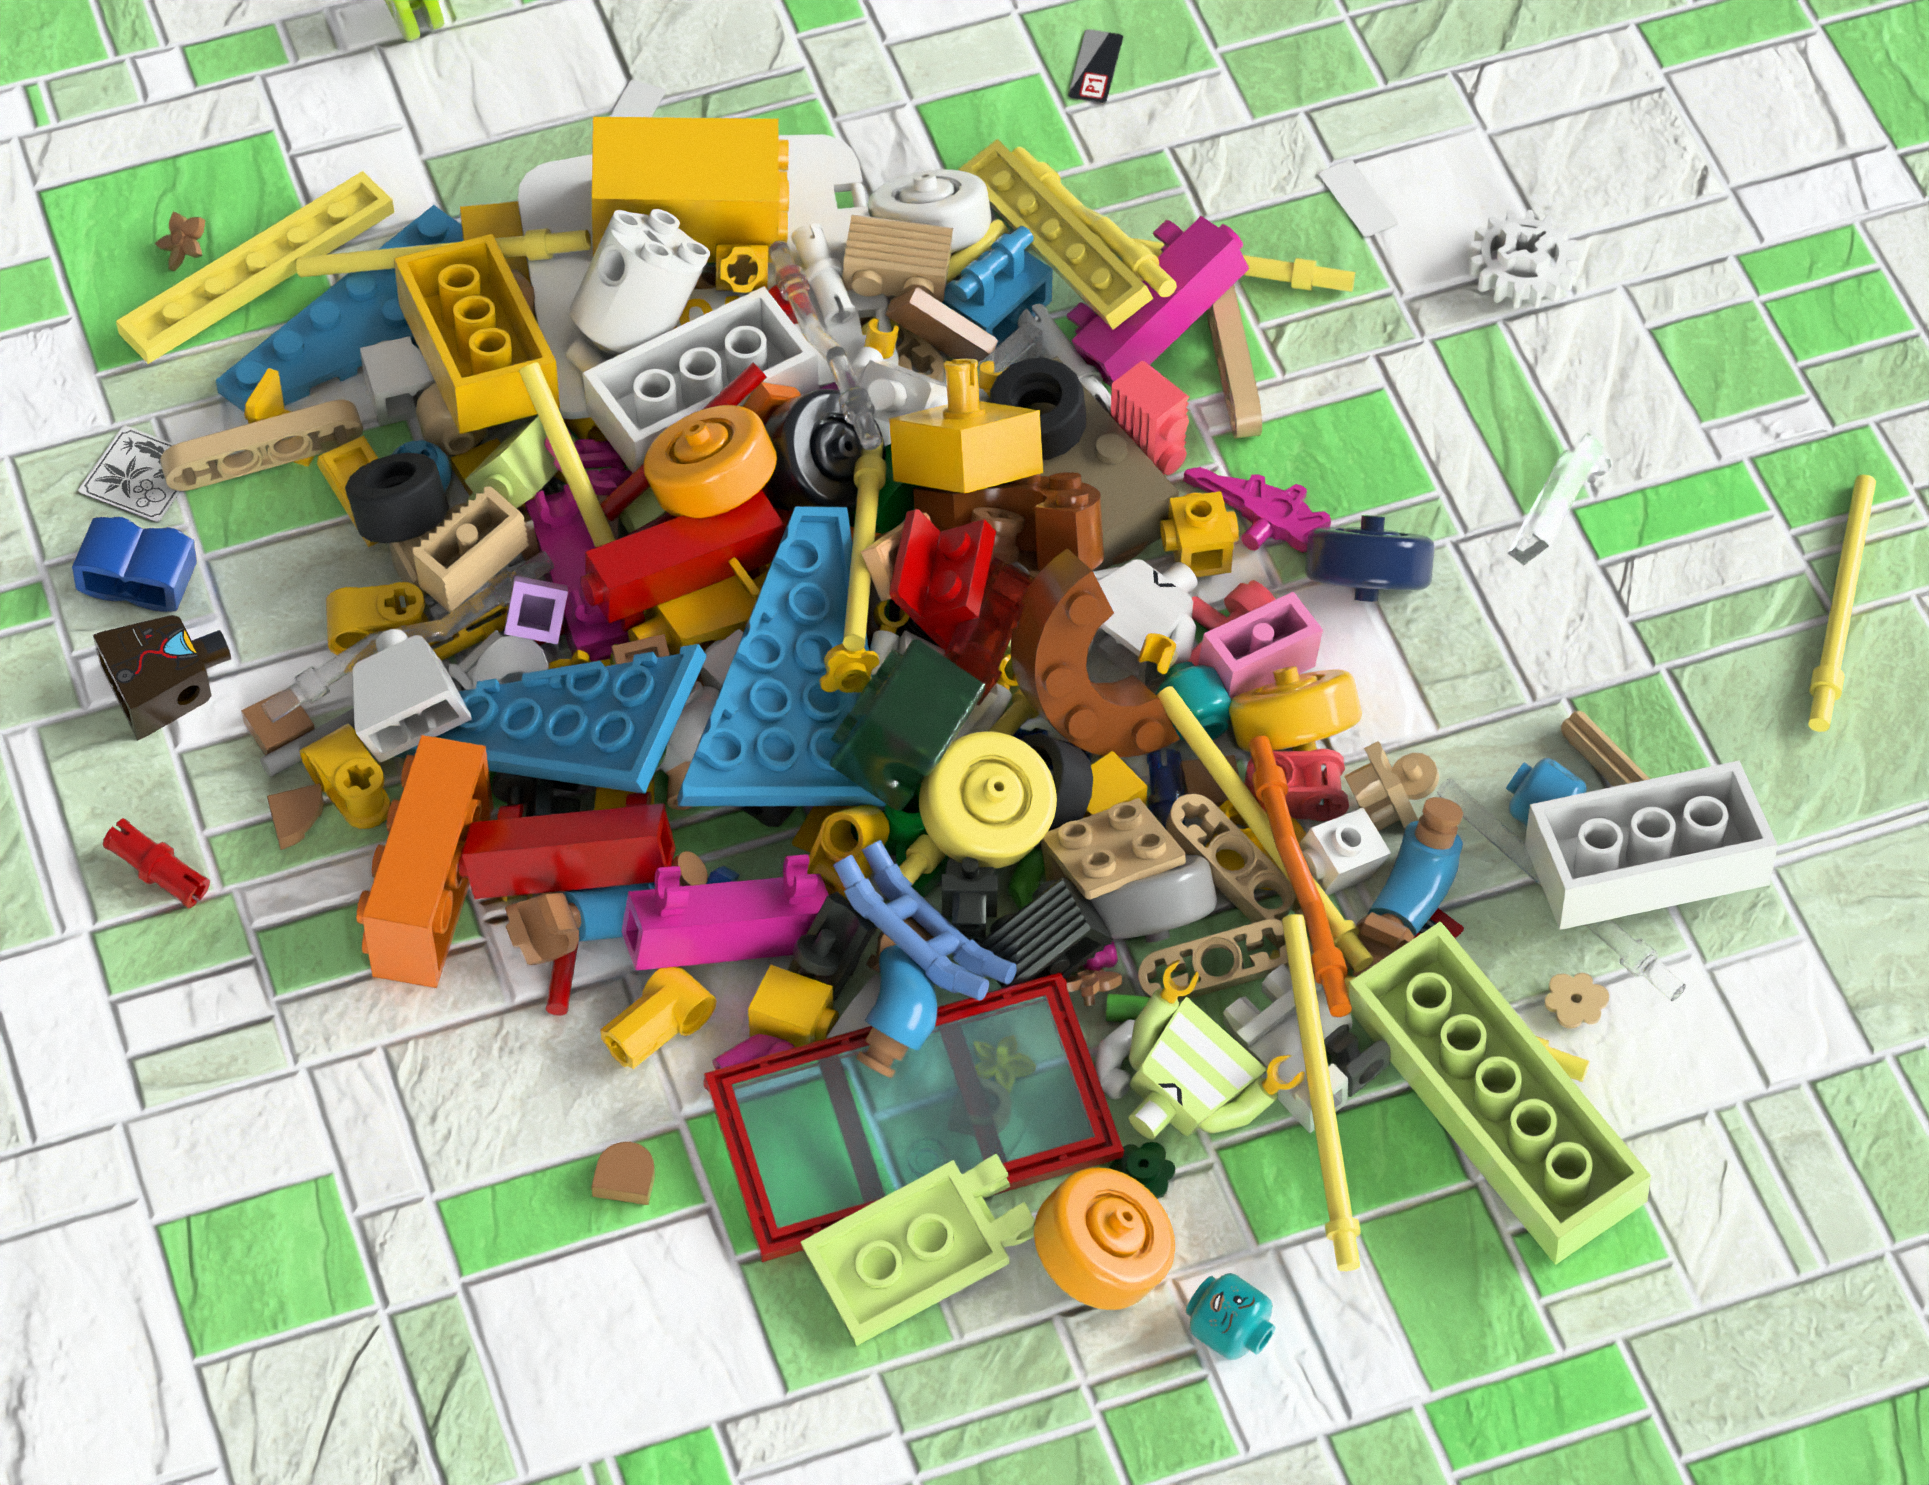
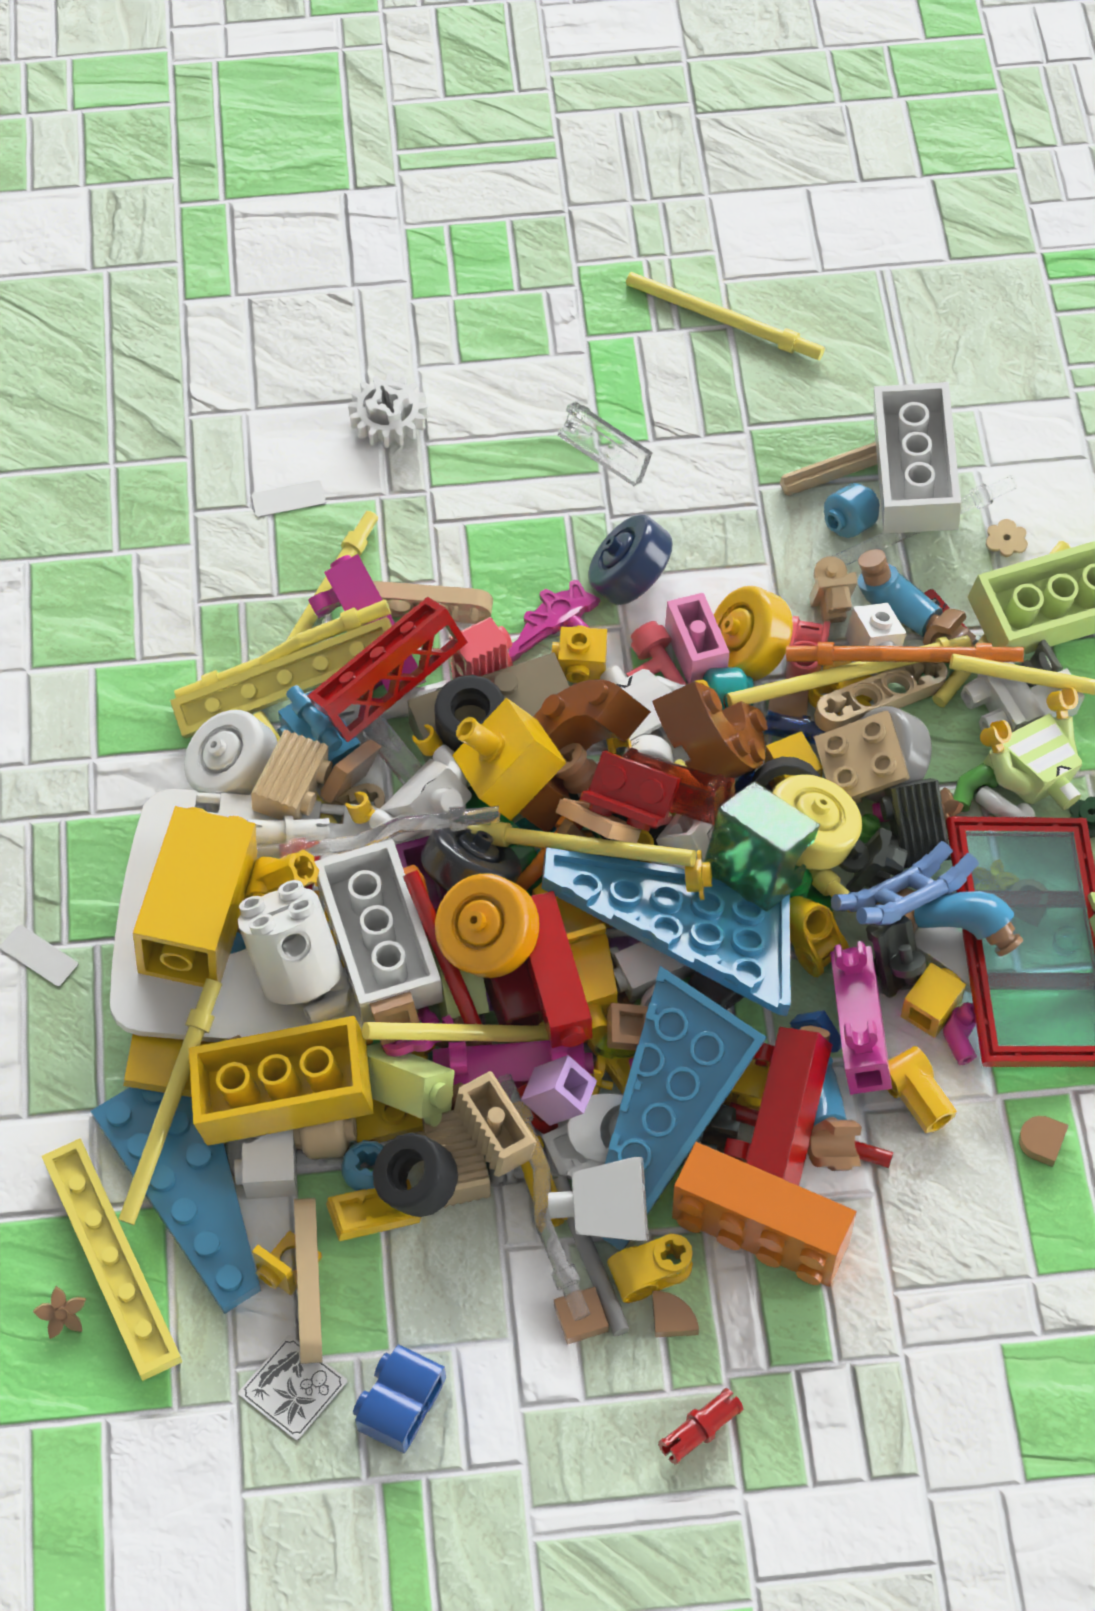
camera: 75 degrees left, 5 degrees up
dark brown torso [93,615,231,740] -> none
yellow piece [326,582,431,658] -> none
sticker [1068,29,1123,103] -> none
tan beam [1138,919,1289,1002] -> none
none -> red fence [308,597,468,742]
none -> medium nougat tile [370,991,420,1046]

